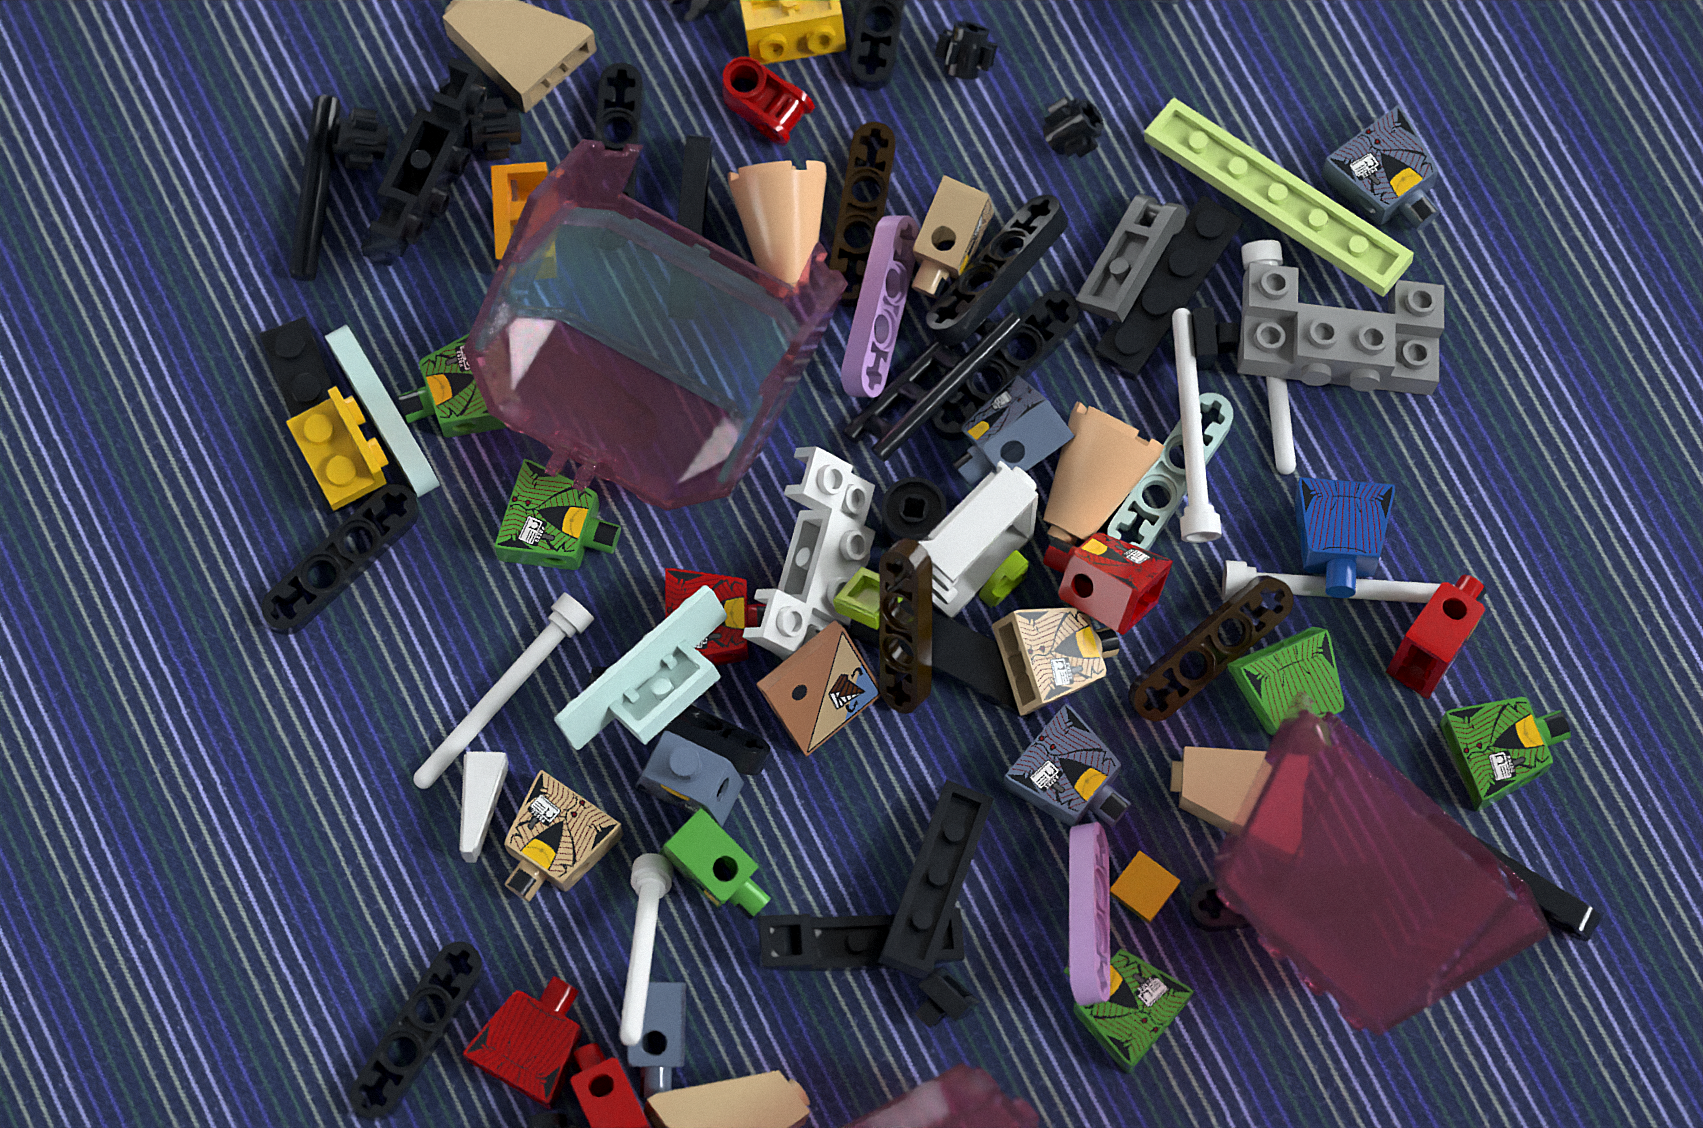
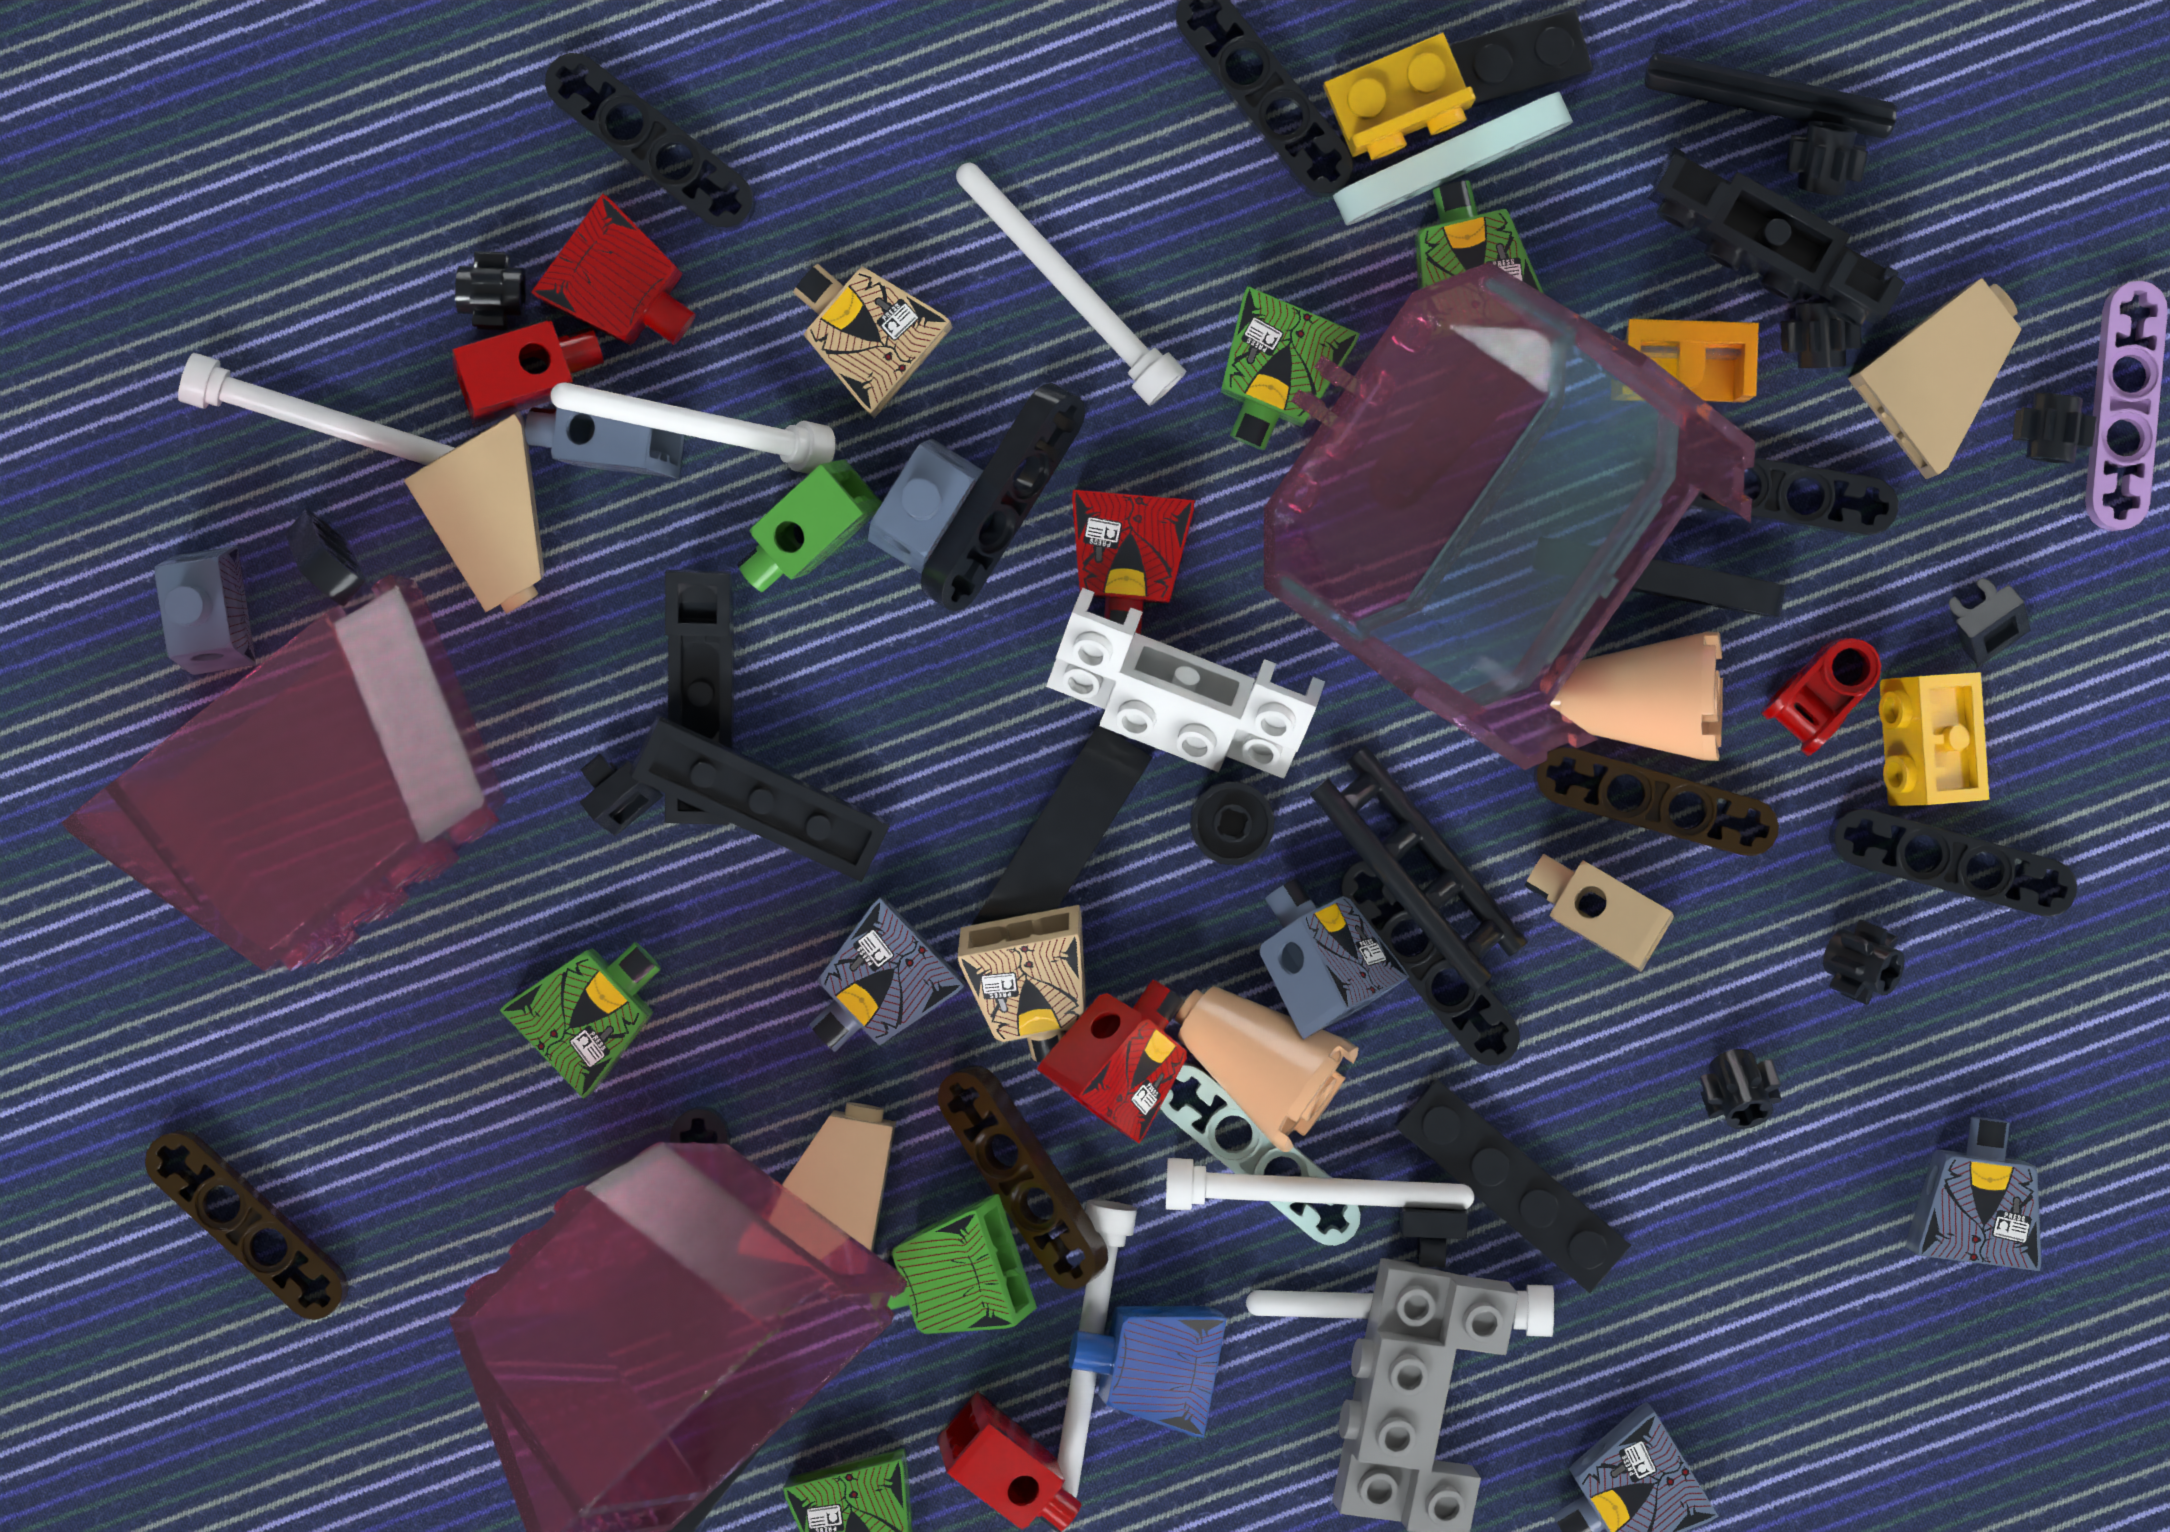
camera: 95 degrees right, 15 degrees up
white slope [460,752,509,863] -> none
light aqua bracket [554,585,727,750] -> none
tile [756,620,881,757] -> none
lime tile [833,566,903,630] -> none
lavender beam [841,216,919,397] -> none
dark brown beam [879,538,933,714] -> none
white window [910,460,1038,620] -> none
black beam [926,194,1069,346] -> none
lime tile [979,549,1028,608] -> none
lavender beam [1069,822,1110,1006] -> none
dark grey plate [1075,194,1186,323] -> none
yellow tile [1109,850,1181,924] -> none
yellowish green plate [1144,97,1414,297] -> none

